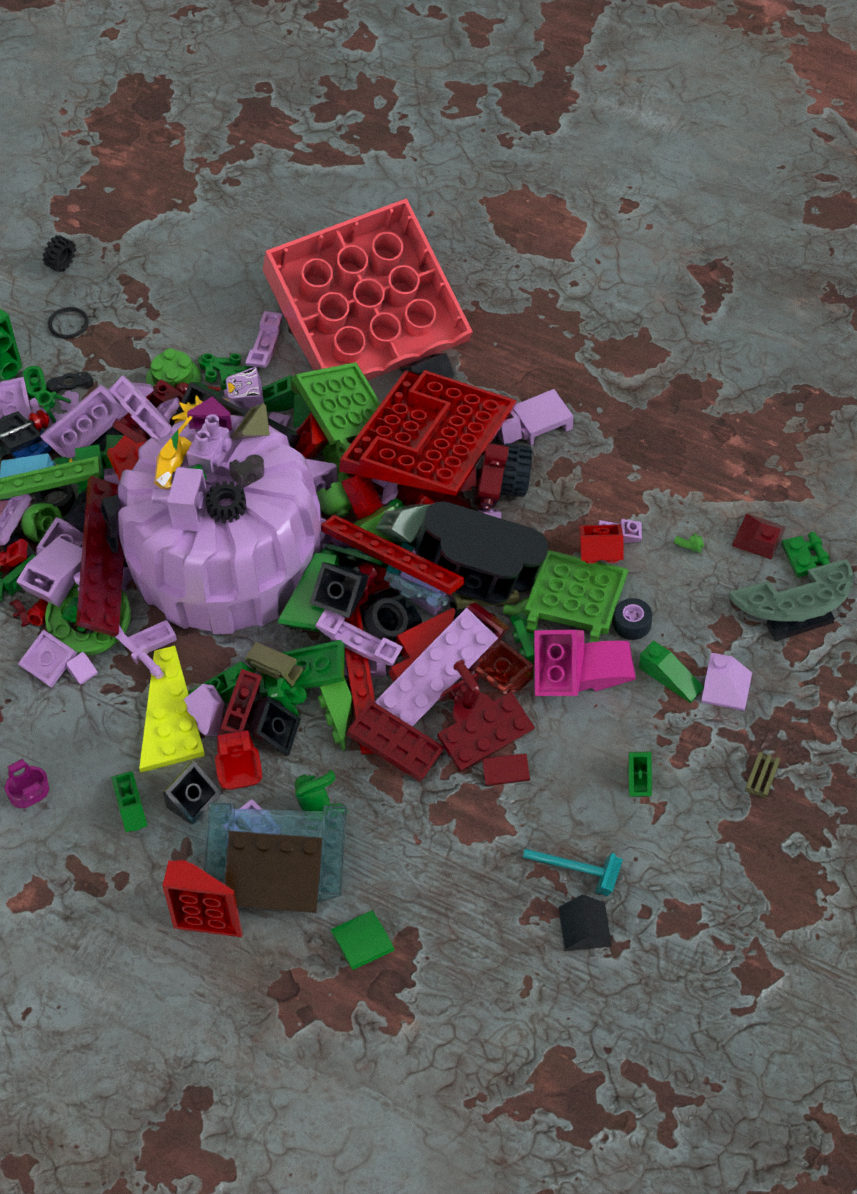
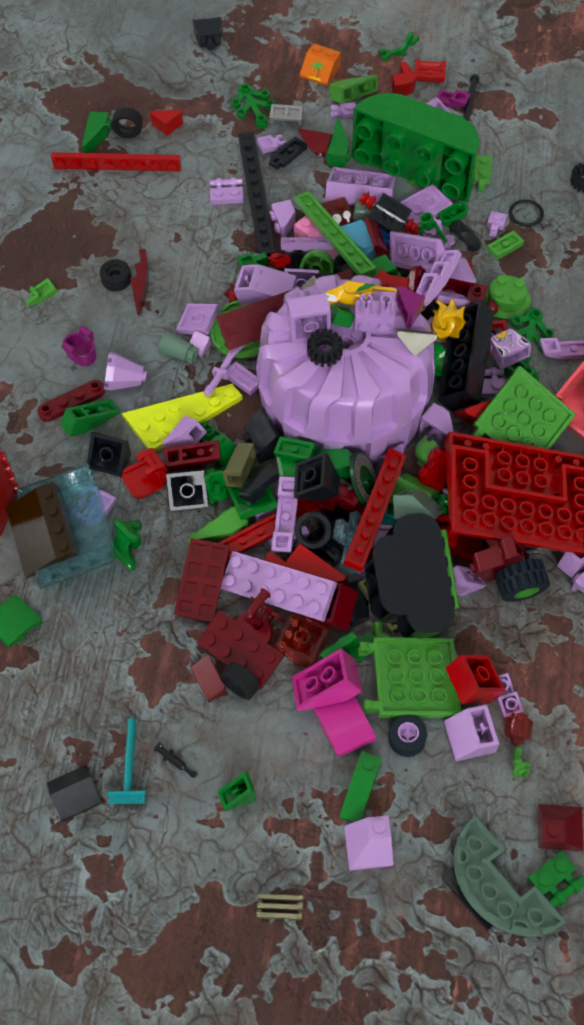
camera: 70 degrees right, 5 degrees up
clear smoke leg [229,454,264,489] -> none
none -> dark red plate [37,380,105,422]
none -> lavender cone [104,352,147,390]
none -> black piece [153,742,198,778]
none -> sand green plant [158,331,199,364]
none -> black tyre [220,662,260,700]
none -> black slope [238,466,279,505]
none -> black slope [243,407,280,464]
none -> green plate [274,436,317,461]
none -> dark red slope [364,217,391,260]
none -> lavender slope [444,704,499,762]
none -> lavender plate [487,211,507,238]
none -> bright green plate [487,231,524,260]
none -> clear red head [504,713,533,745]

